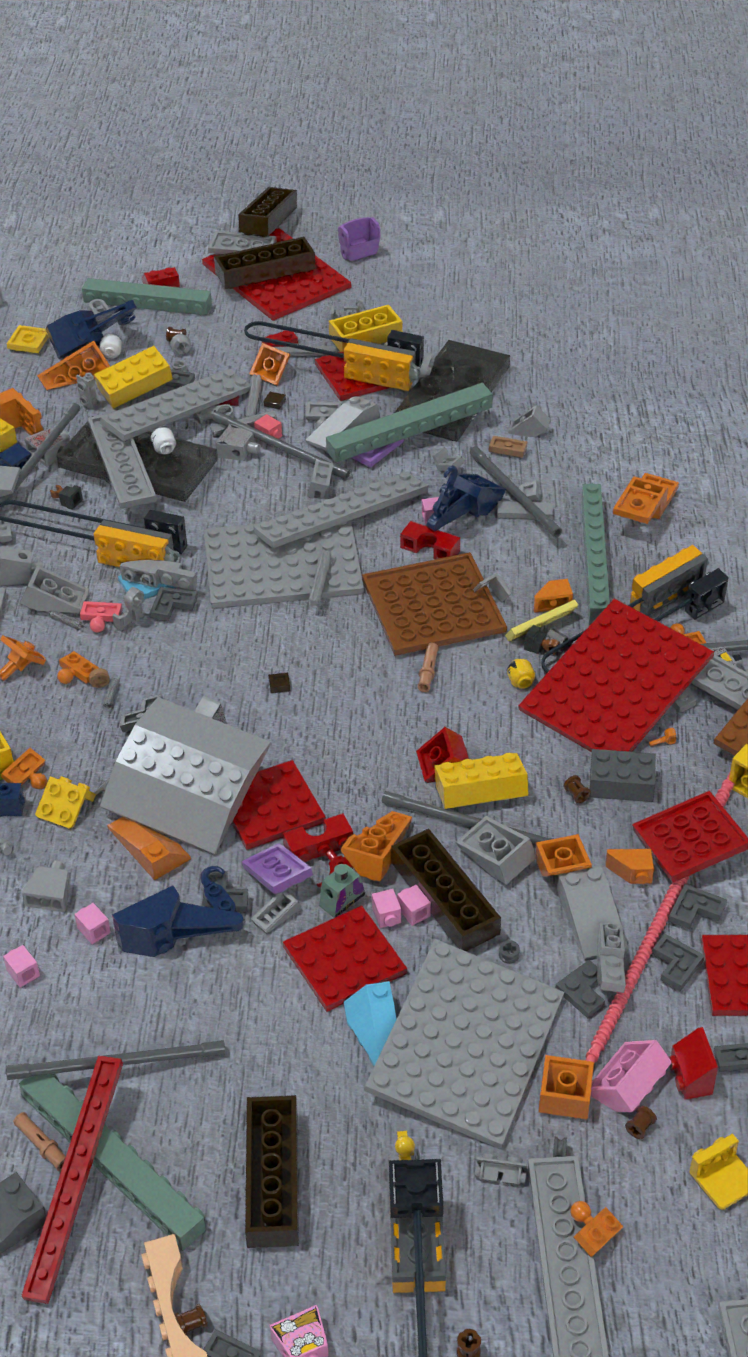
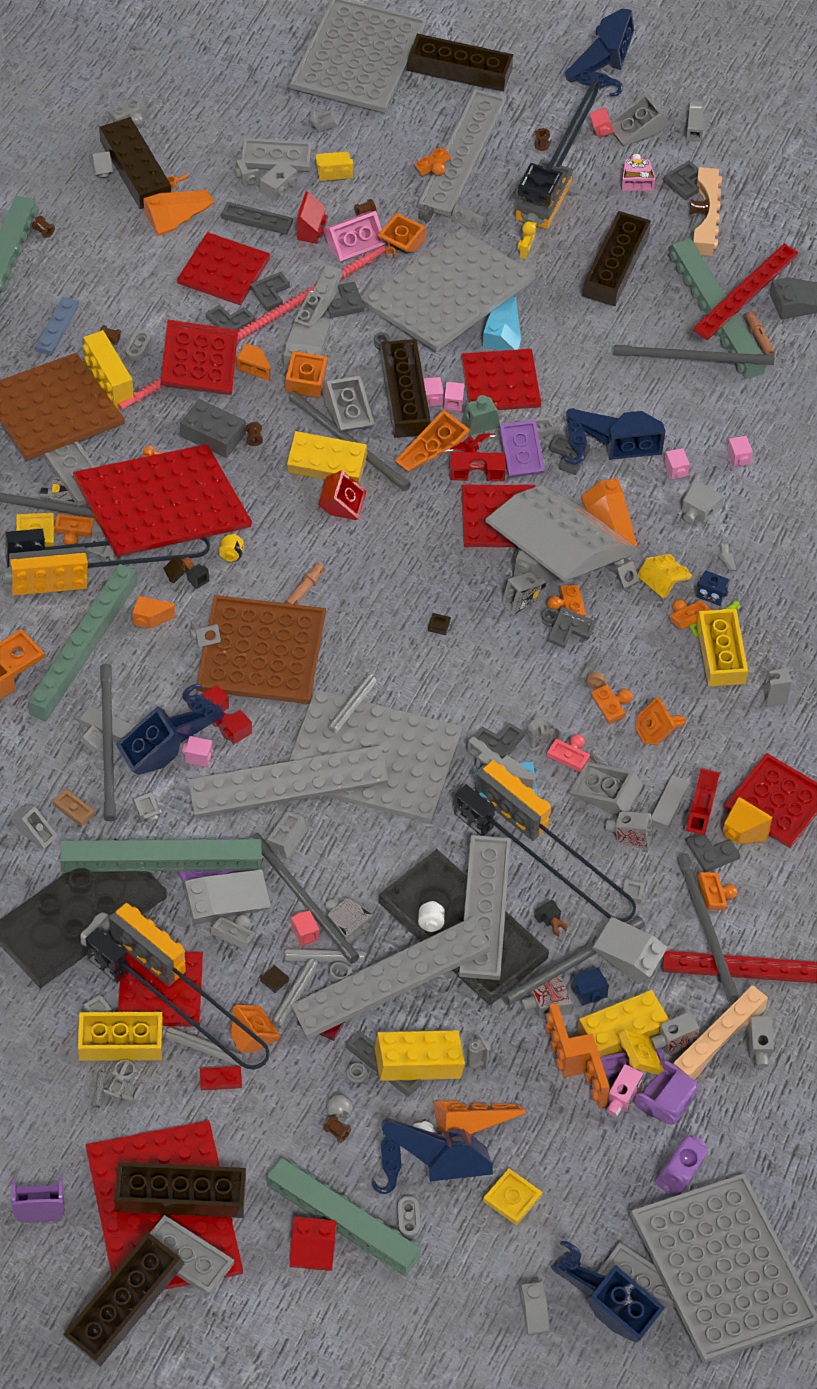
camera: 160 degrees left, 10 degrees up
light yellow tile [505,600,578,641] -> none
none -> yellow plate [16,513,54,547]

